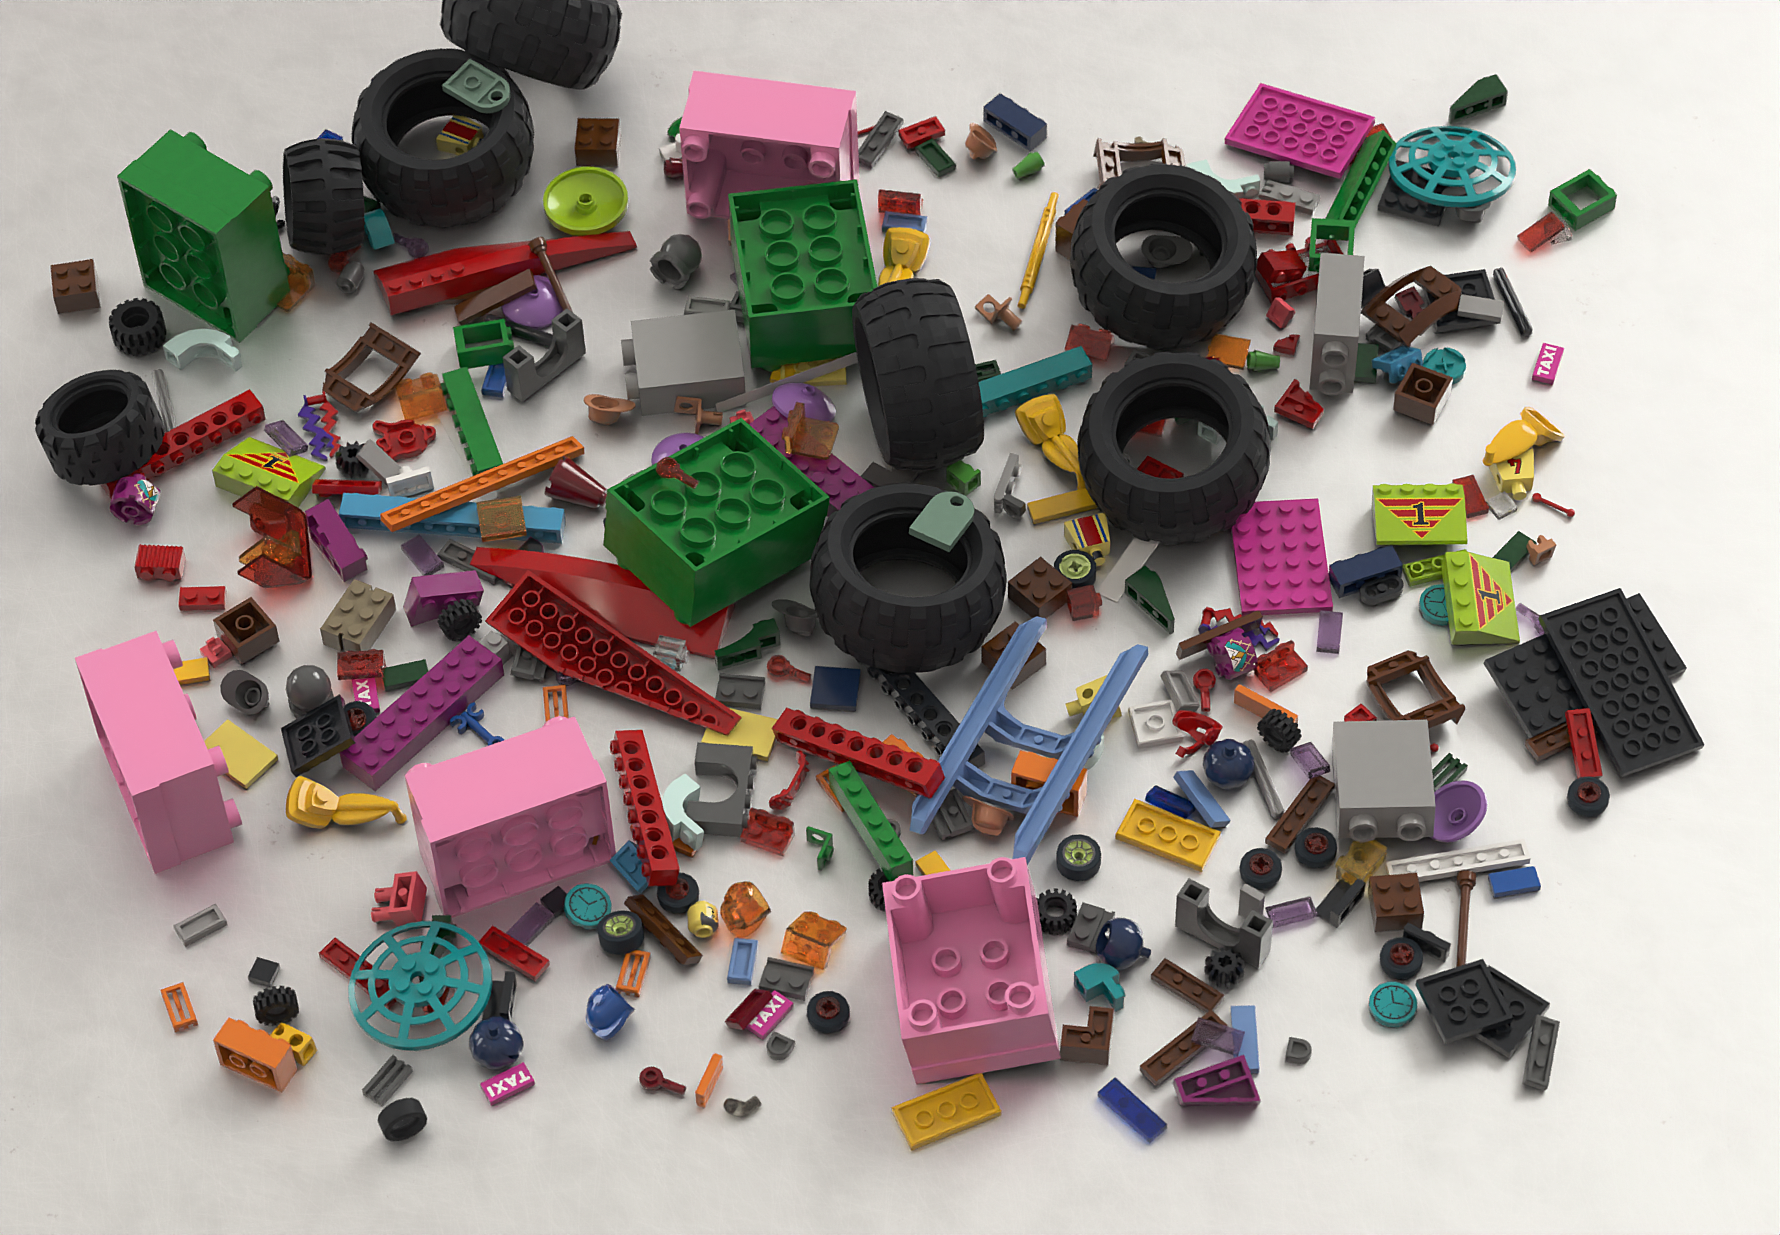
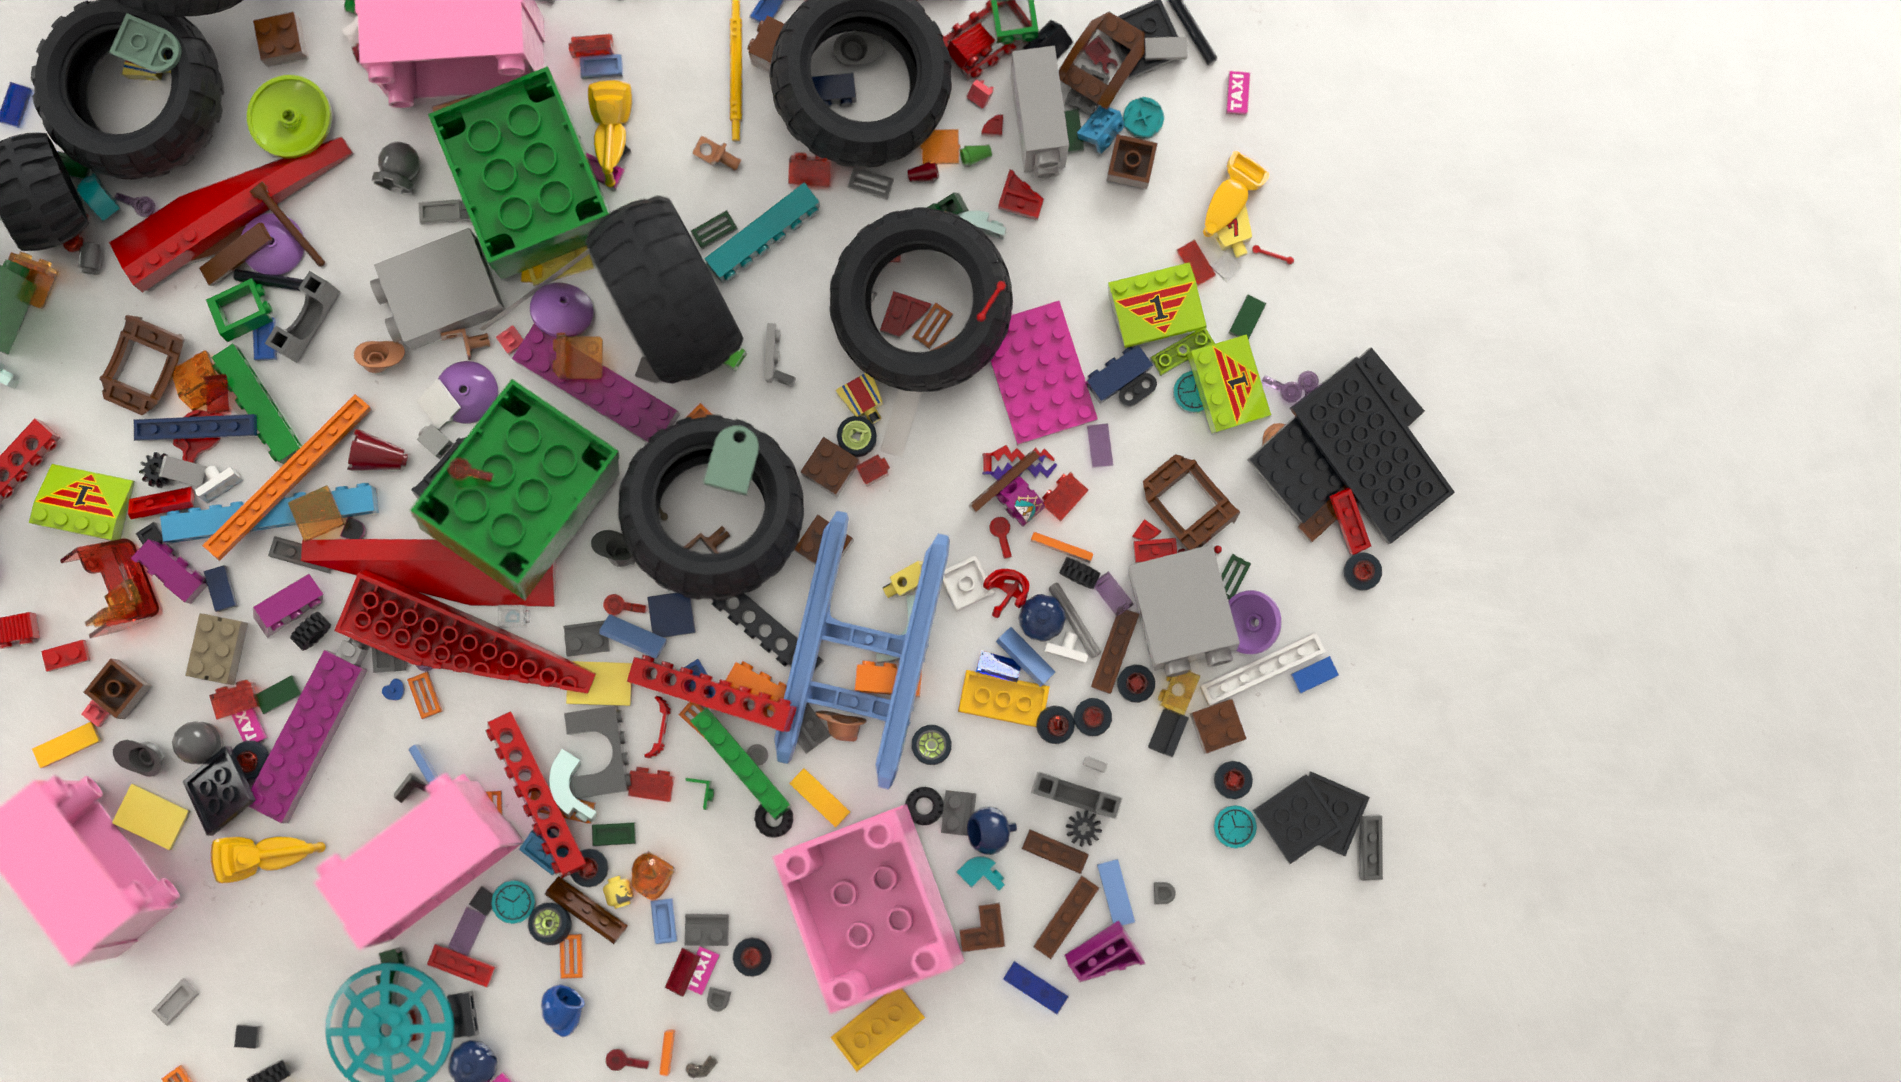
camera: 15 degrees left, 30 degrees up
clear purple tile [264,420,309,457] -> none
piece [298,391,341,461] -> none
red tile [319,937,397,1009] -> none
coral brick [371,871,427,927] -> none
clear purple tile [401,534,444,576] -> none
blue bar [450,702,504,746] -> none
dark green slope [714,618,781,671] -> none
clear orange bracket [781,911,847,970] -> none
yellow piece [1015,394,1086,490] -> none
yellow tile [1027,488,1097,524] -> none
dark green slope [1125,565,1175,635] -> none
light grey tile [1161,670,1200,711] -> none
clear purple tile [1191,1017,1245,1056] -> none
clear purple tile [1265,896,1318,928] -> none
black plate [1403,923,1451,962] -> none
reddish brown piece [1456,870,1476,967] -> none
nougat tile [1527,535,1557,566] -> none
none -> dark blue tile [133,414,257,441]
none -> dark blue tile [203,565,238,612]
none -> clear red tile [204,374,229,414]
none -> blue piece [382,679,405,700]
none -> white piece [417,379,461,430]
none -> dark green tile [592,822,636,846]
none -> medium blue tile [599,614,667,659]
none -> red hinge [977,281,1006,321]
none -> black wheel [1036,705,1075,744]
none -> white tile [1044,632,1088,664]

